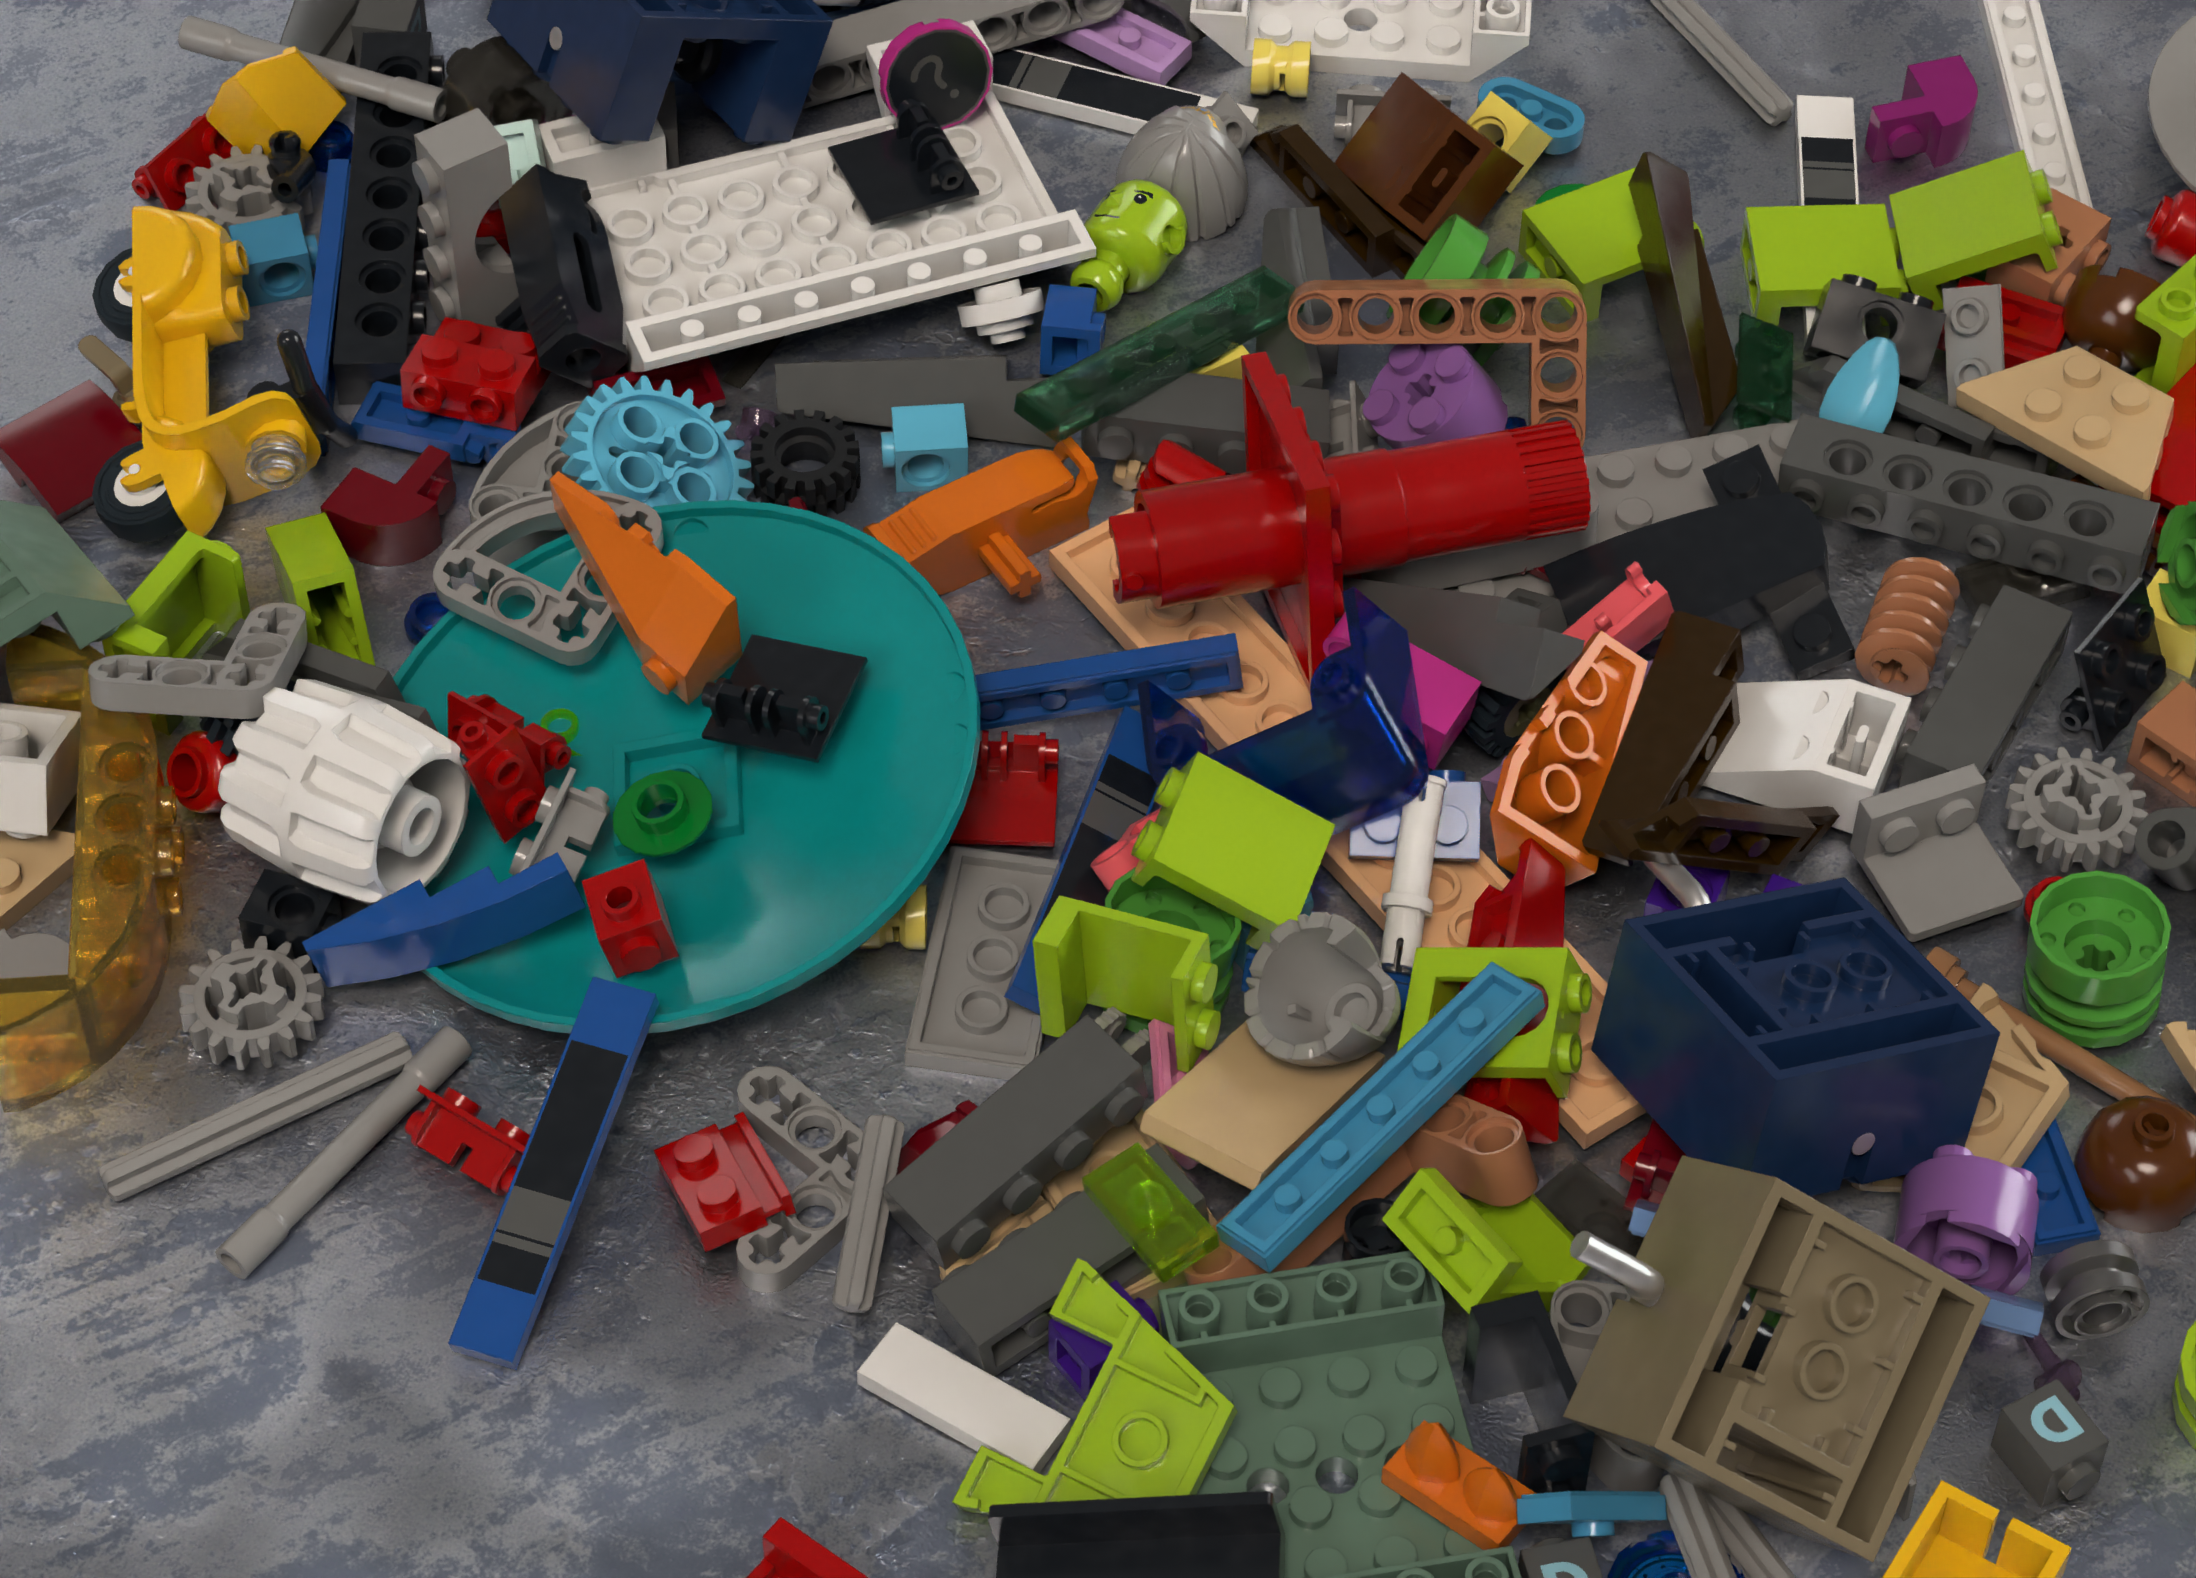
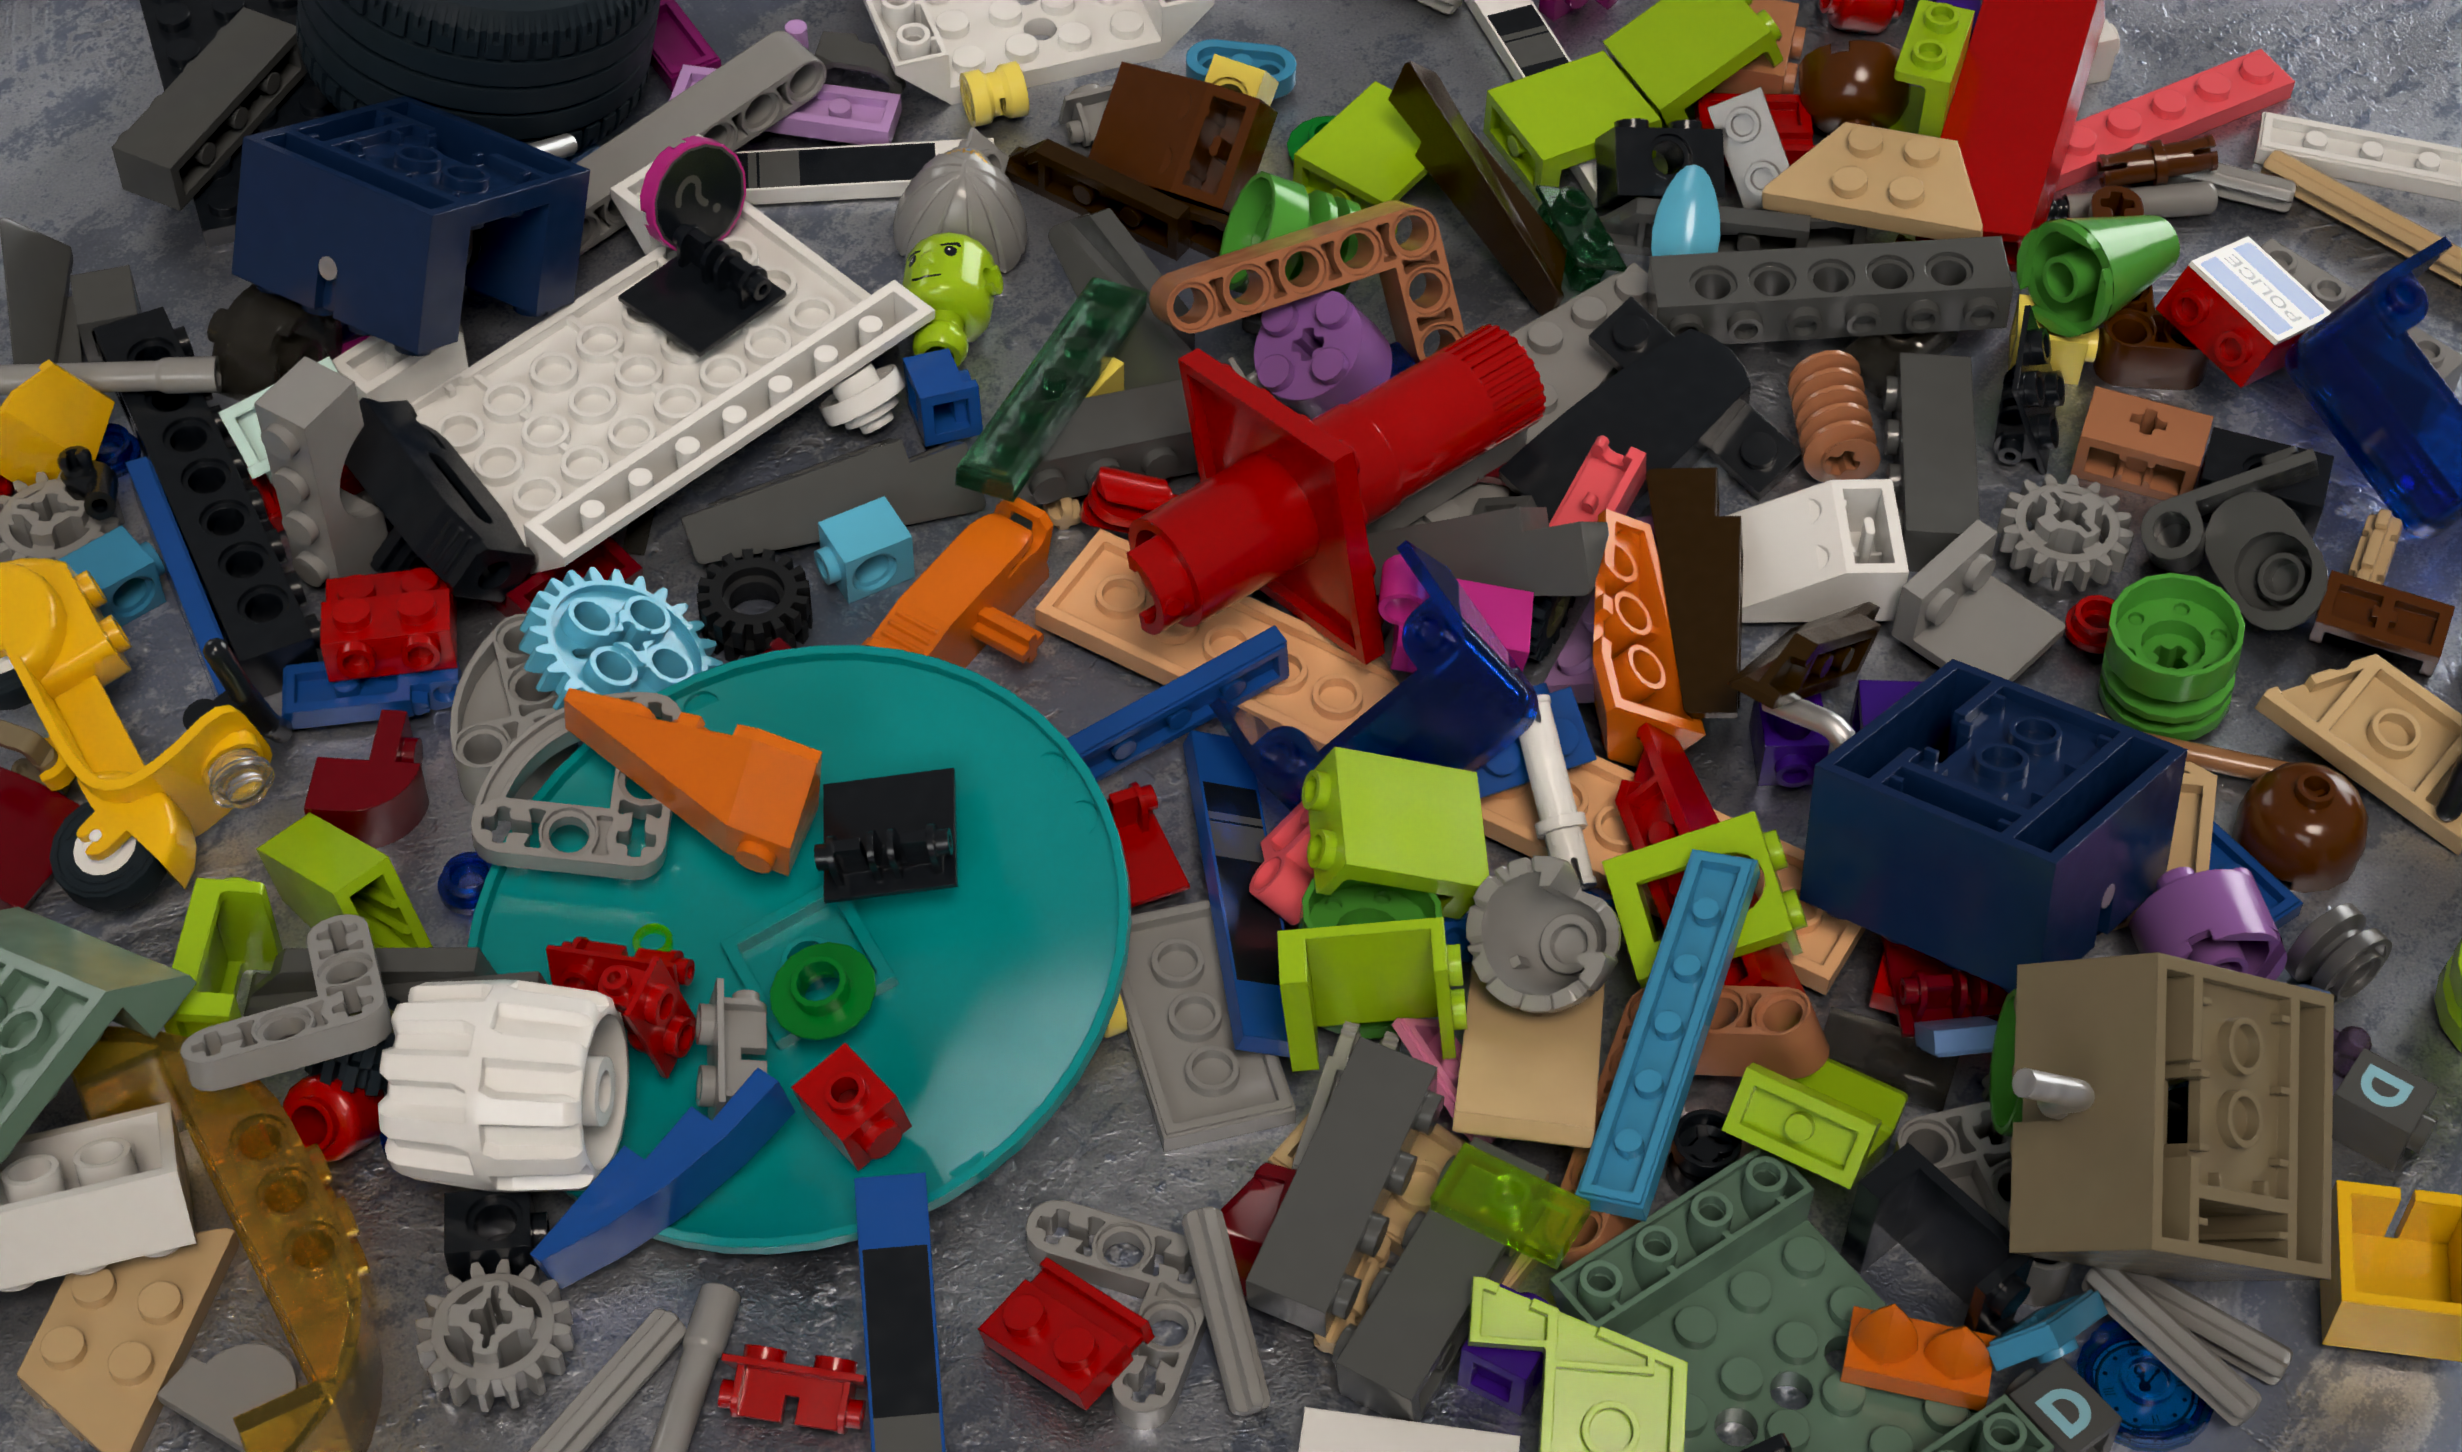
camera: 25 degrees left, 0 degrees up
clear purple hand [735,407,778,442] -> none

